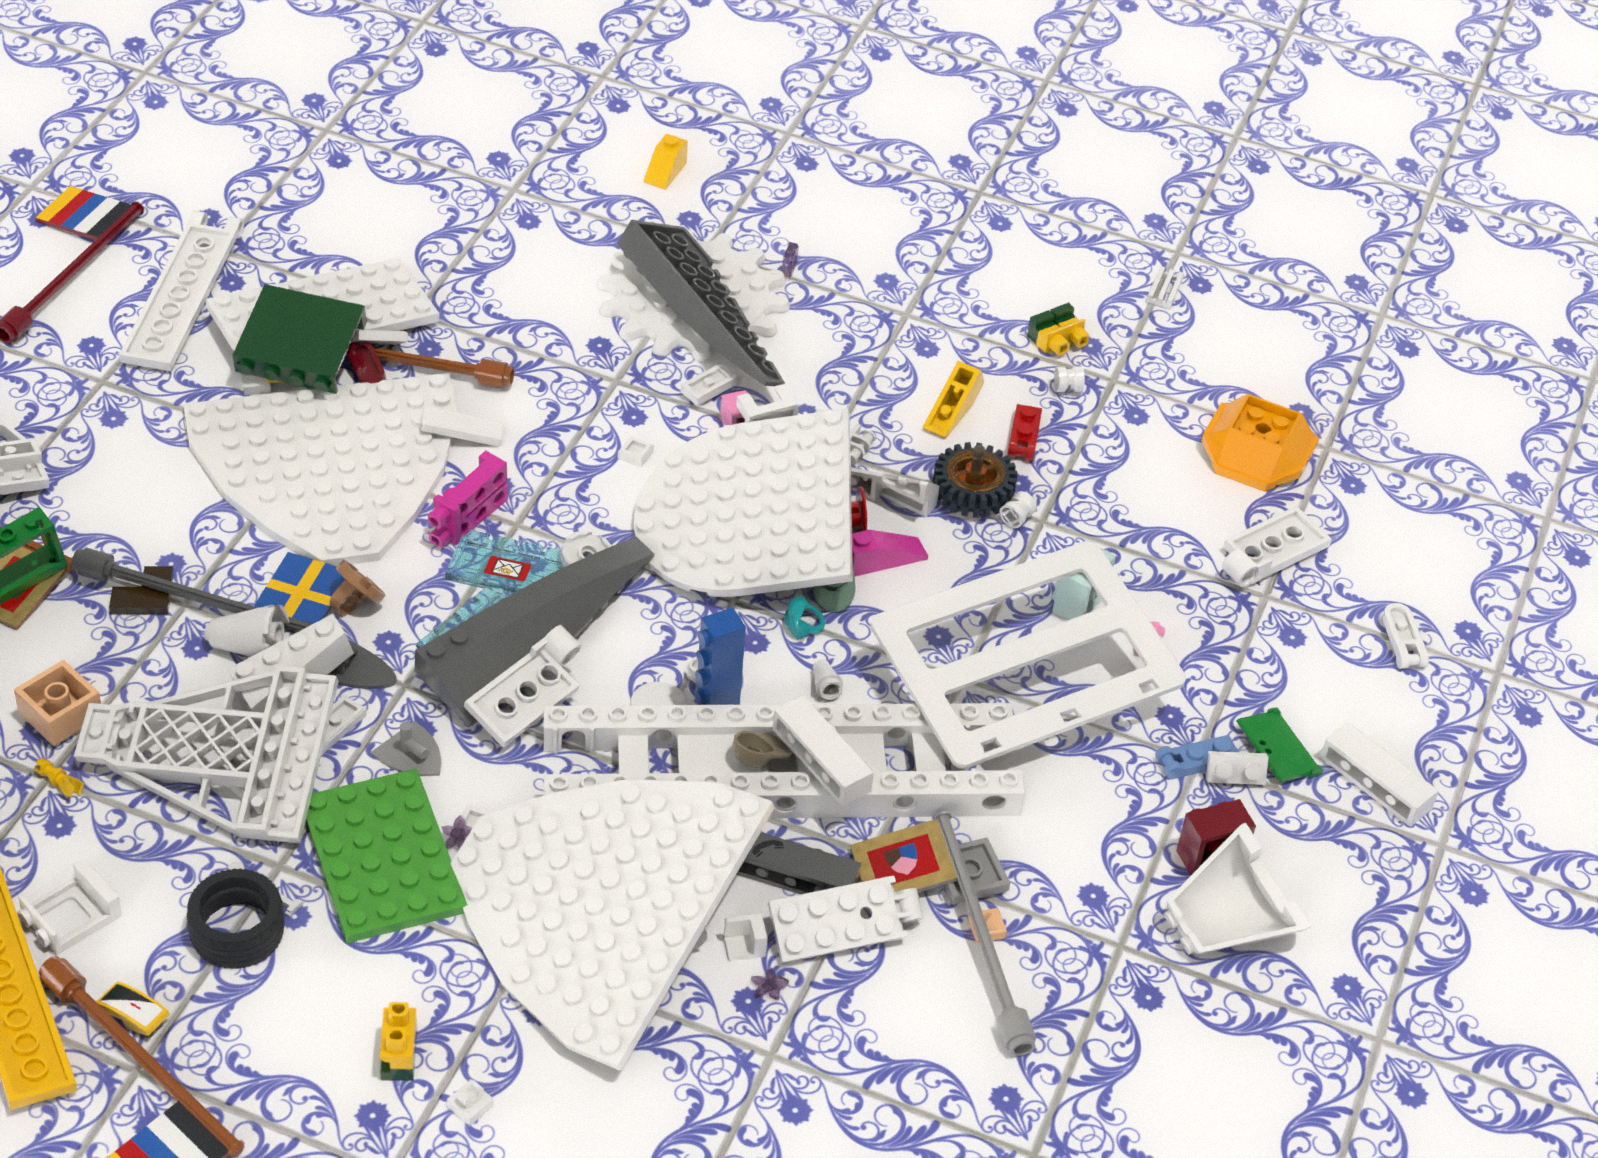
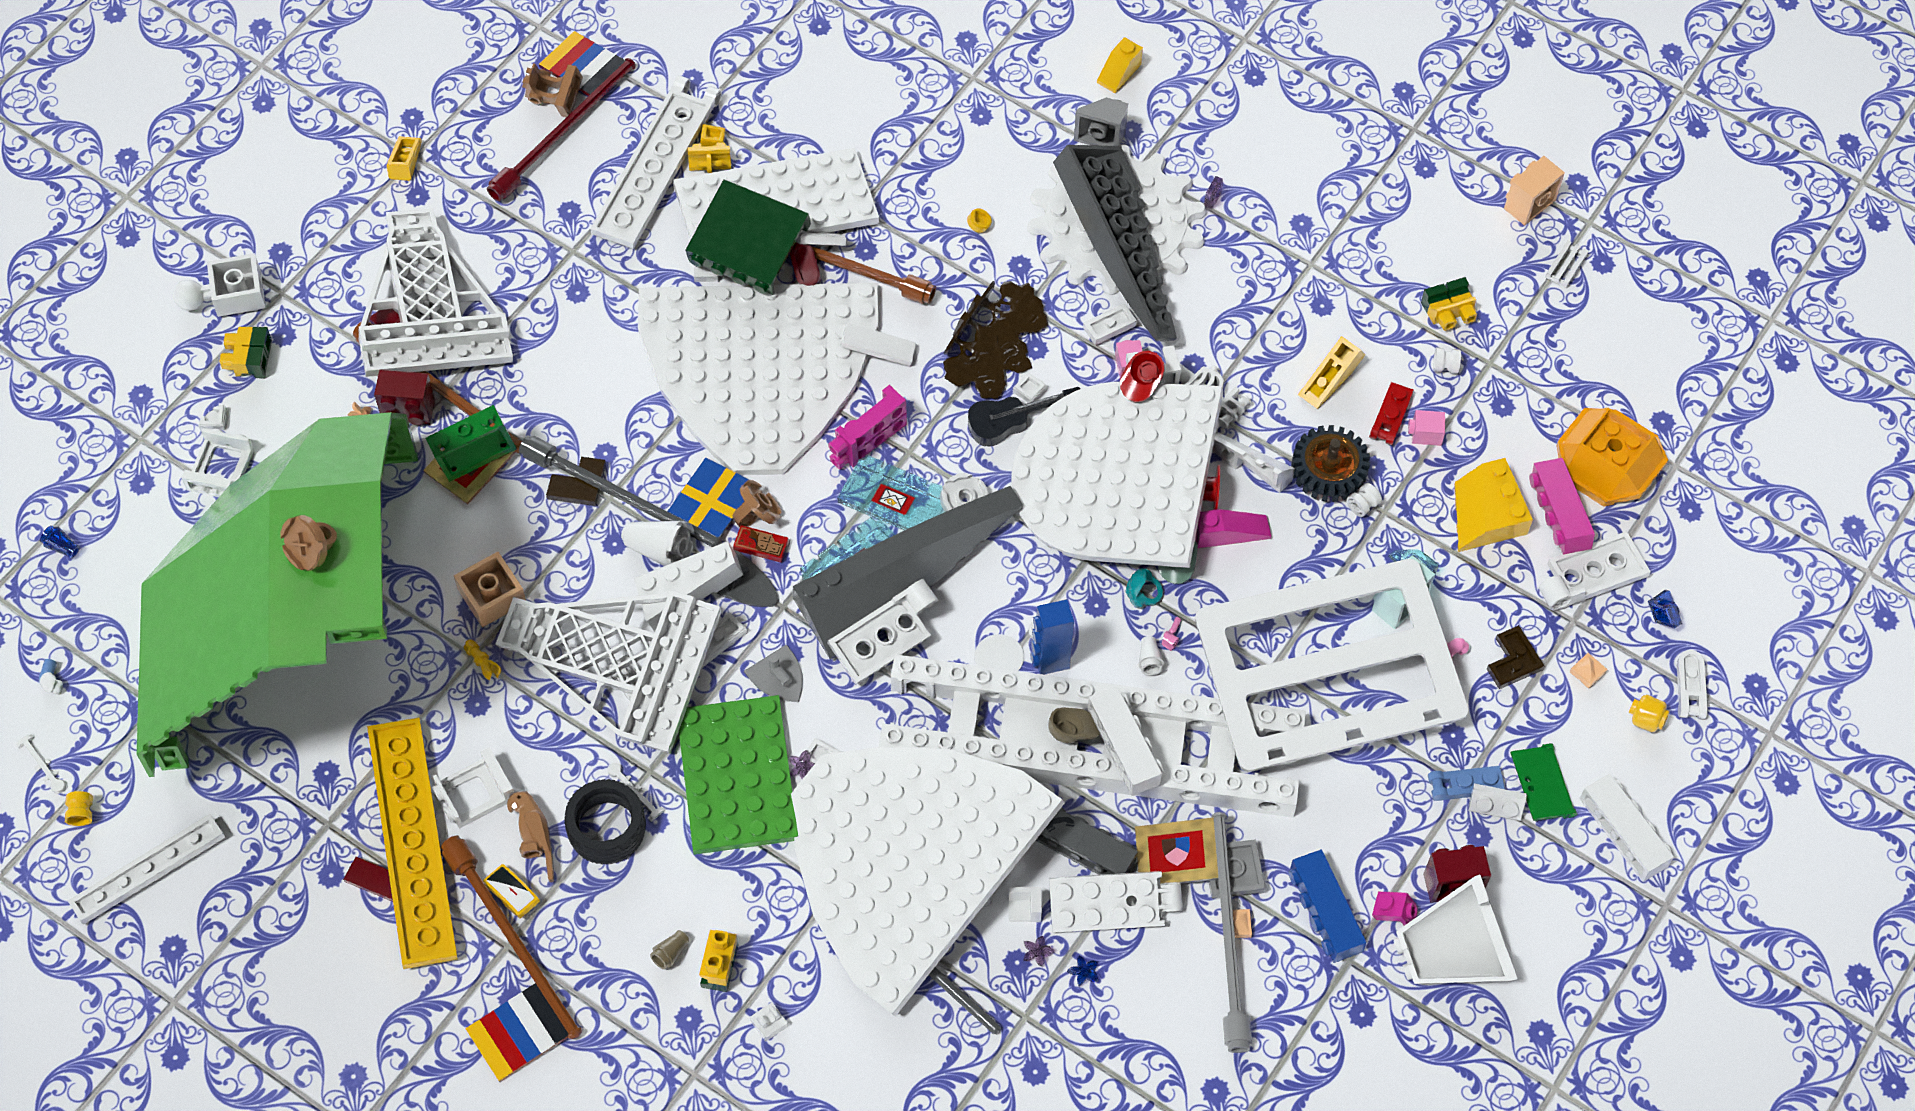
camera: 15 degrees right, 15 degrees up
none -> medium nougat animal [507,791,554,883]
none -> medium nougat tile [522,63,583,117]
none -> dark tan cone [650,930,689,969]
none -> yellow hips [688,142,731,174]
none -> yellow tile [700,124,725,147]
none -> tile [733,525,789,562]
none -> dark grey bar [929,967,1001,1035]
none -> dark brown plant [943,281,1049,399]
none -> yellow tile [967,208,992,233]
none -> black piece [968,387,1081,447]
none -> clear blue plant [1067,956,1098,987]
none -> light grey slope [1074,97,1129,146]
none -> red cap [1120,351,1165,402]
none -> bright pink hand [1161,617,1181,651]
none -> blue brick [1288,849,1367,963]
none -> dark pink bracket [1372,891,1418,926]
none -> bright pink brick [1408,410,1445,446]
none -> yellow wedge [1454,458,1533,552]
none -> dark brown tile [1486,625,1545,689]
none -> light nougat brick [1504,156,1565,226]
none -> dark pink brick [1529,458,1595,555]
none -> light nougat tile [1570,653,1607,688]
none -> yellow head [1629,694,1670,732]
none -> clear blue bracket [1648,589,1682,629]

